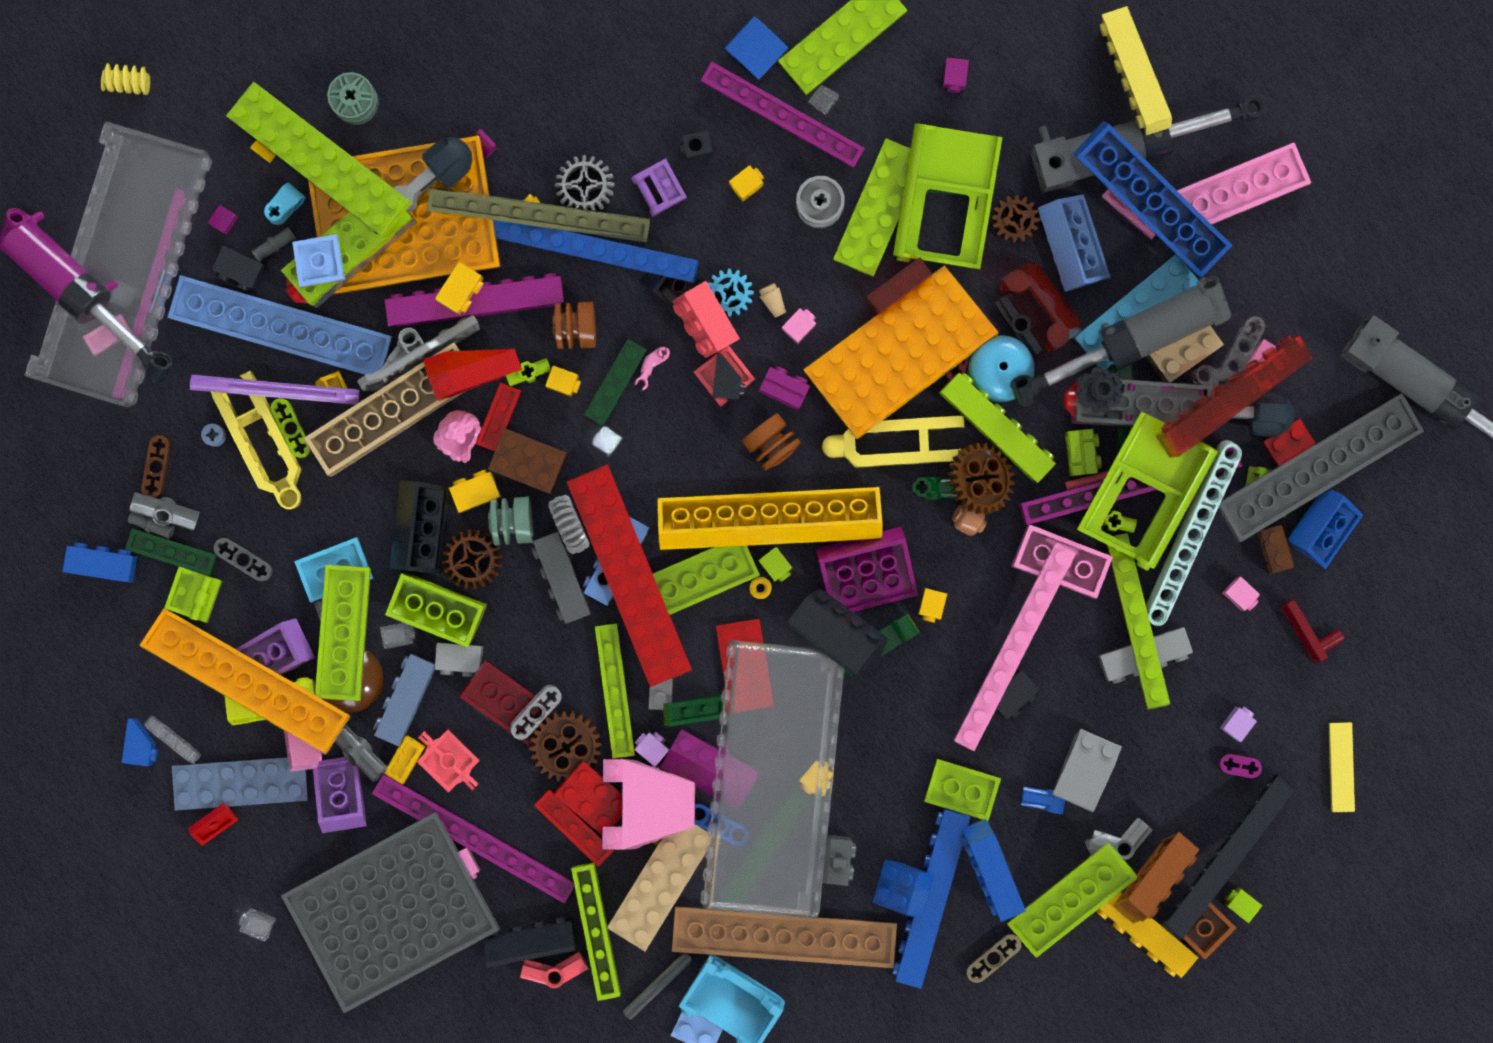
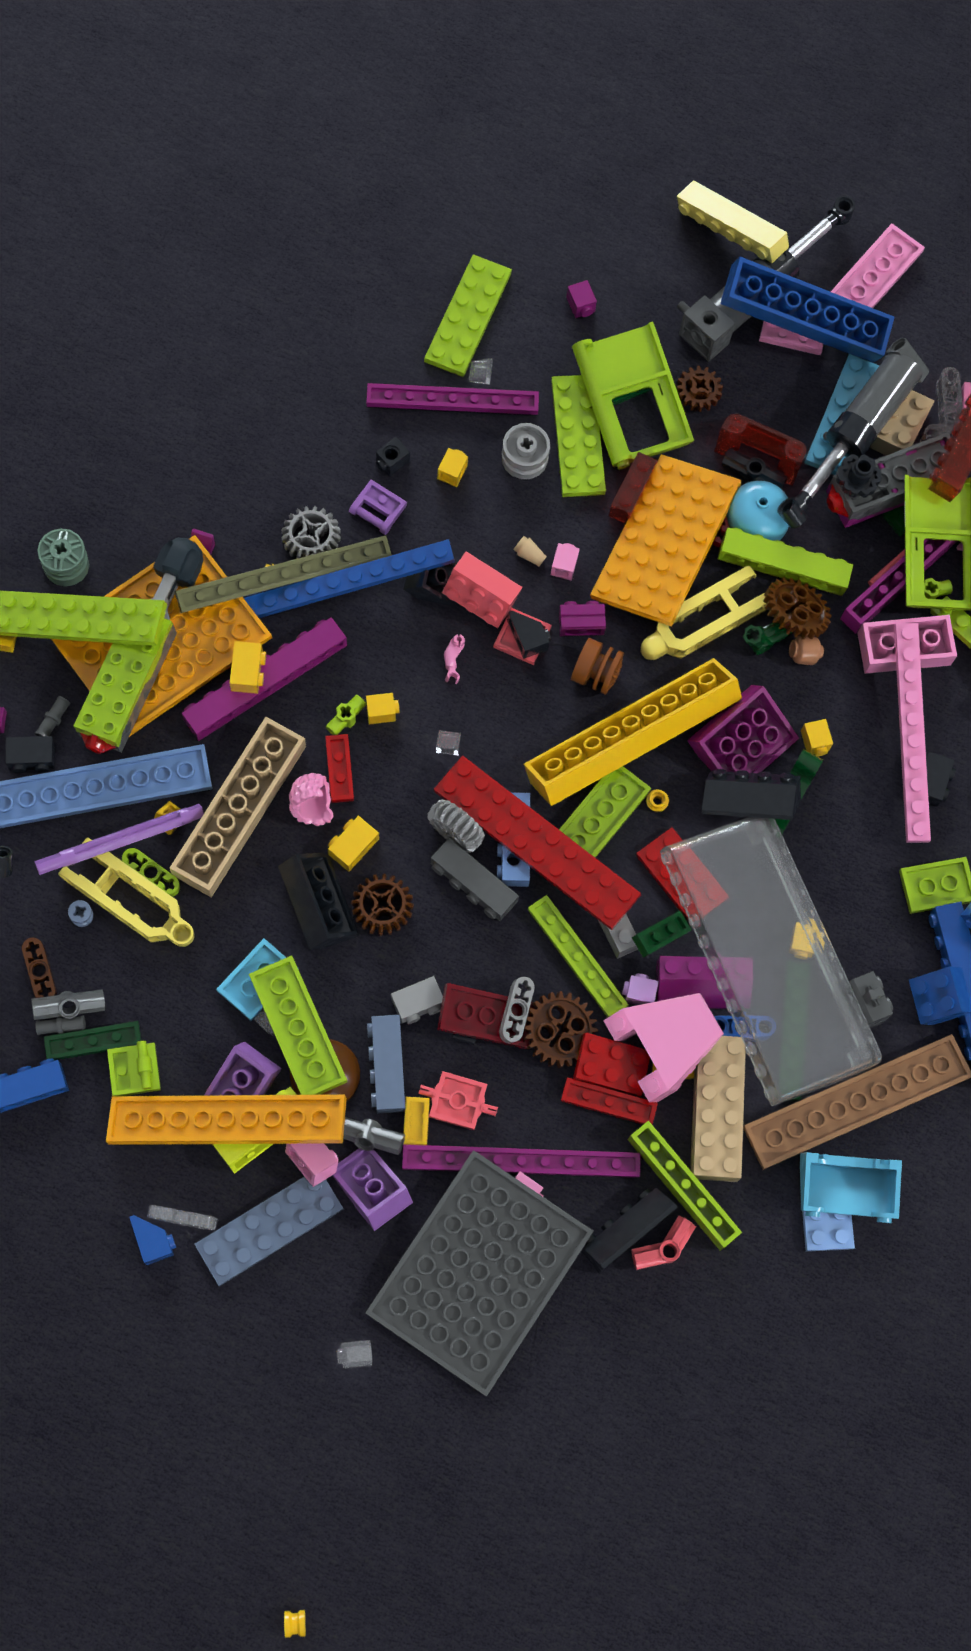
camera: 35 degrees left, 15 degrees down
red plate [188,803,238,846] -> none
dark grey beam [214,538,273,581] -> none
medium azure piece [264,182,306,225] -> none
light blue plate [292,235,345,287] -> none
light grey piece [357,315,480,391] -> none
clear brick [380,623,415,649] -> none
lime slope [385,572,487,648] -> none
red wedge [423,349,522,402] -> none
reddish brown brick [488,428,568,495] -> none
sand green wheel [488,496,533,546] -> none
dark orange wheel [552,301,596,350] -> none
dark green plate [584,339,647,426] -> none
dark grey axle [623,953,693,1020] -> none
medium azure gear [708,269,754,317] -> none
blue slope [724,16,788,80] -> none
lime brick [759,547,792,582] -> none
medium blue slope [1038,195,1111,292] -> none
lime brick [1065,429,1101,477] -> none

